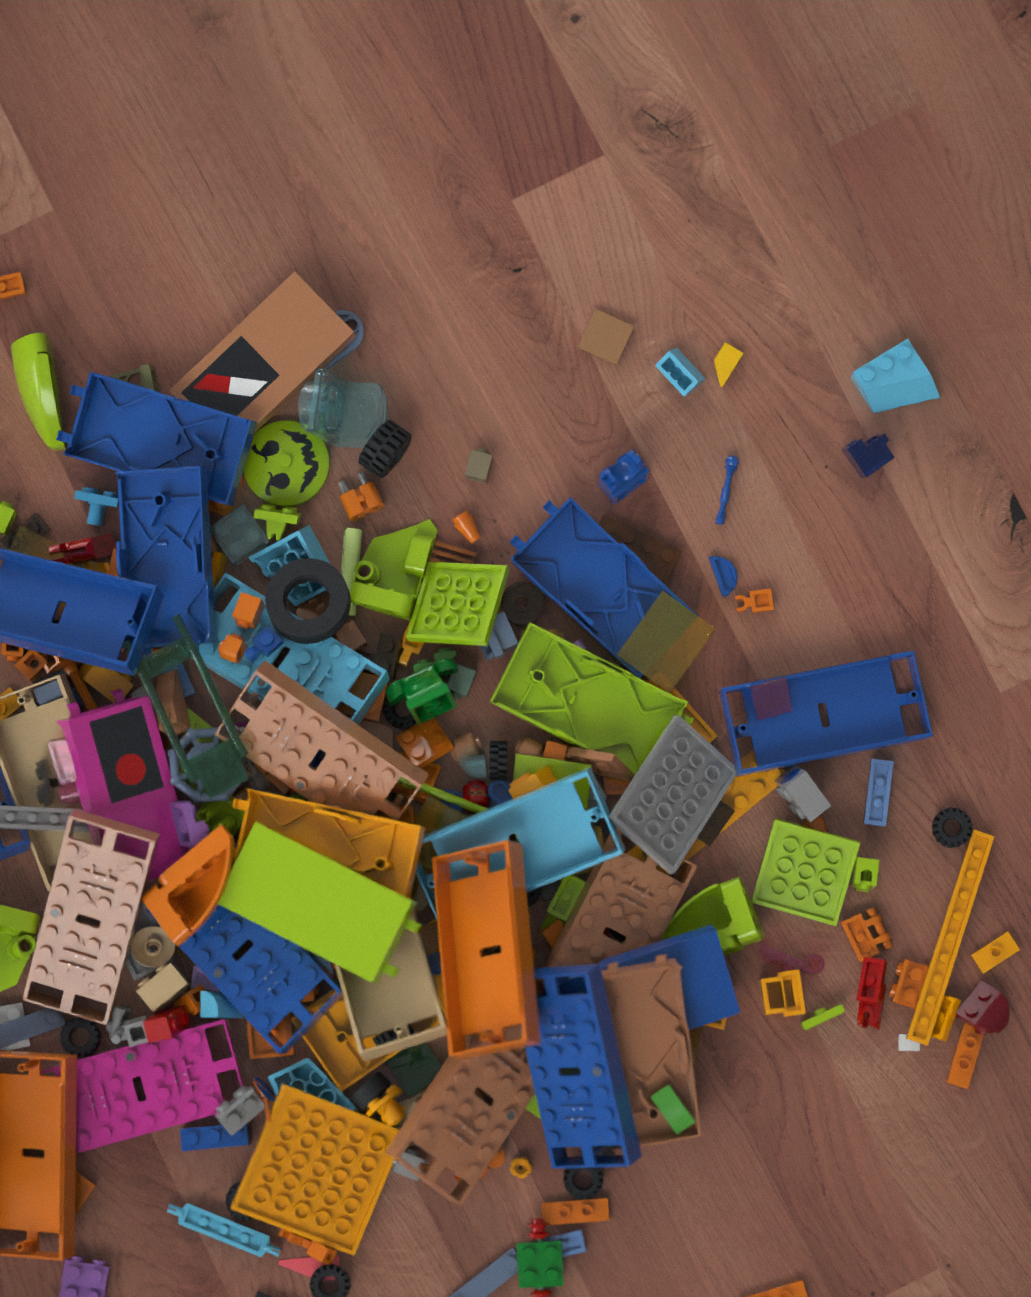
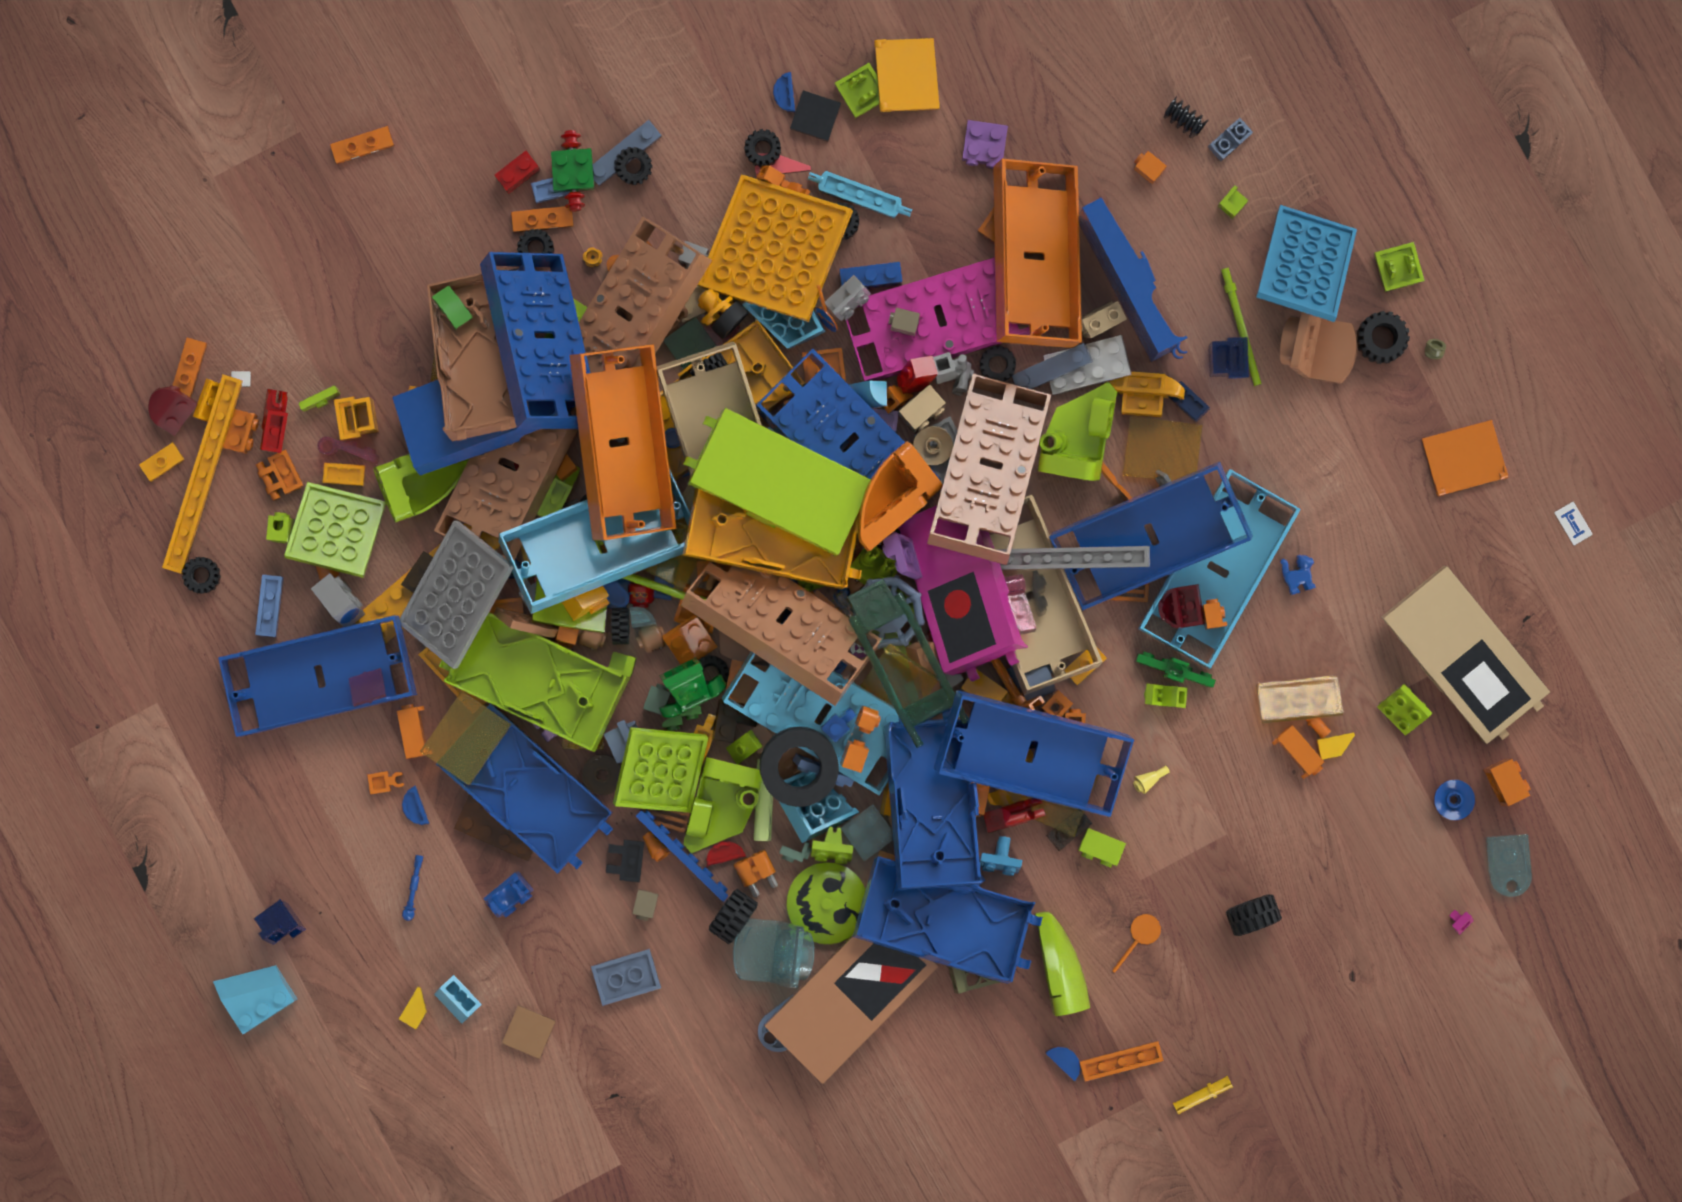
camera: 175 degrees right, 5 degrees up
none -> light orange plate [323,463,365,486]
none -> orange brick [397,704,433,759]
none -> red brick [494,151,540,194]
none -> sand blue plate [591,949,661,1006]
none -> black plate [606,840,644,882]
none -> lime panel [607,652,637,678]
none -> black tyre [614,147,653,185]
none -> blue plate [636,809,729,902]
none -> red tile [706,841,746,866]
none -> lime plate [726,730,762,765]
none -> sand green bracket [779,842,812,863]
none -> medium blue plate [792,753,854,787]
none -> clear yellow piece [859,644,940,717]
none -> dark tan brick [888,308,920,337]
none -> blue tile [1045,1047,1080,1081]

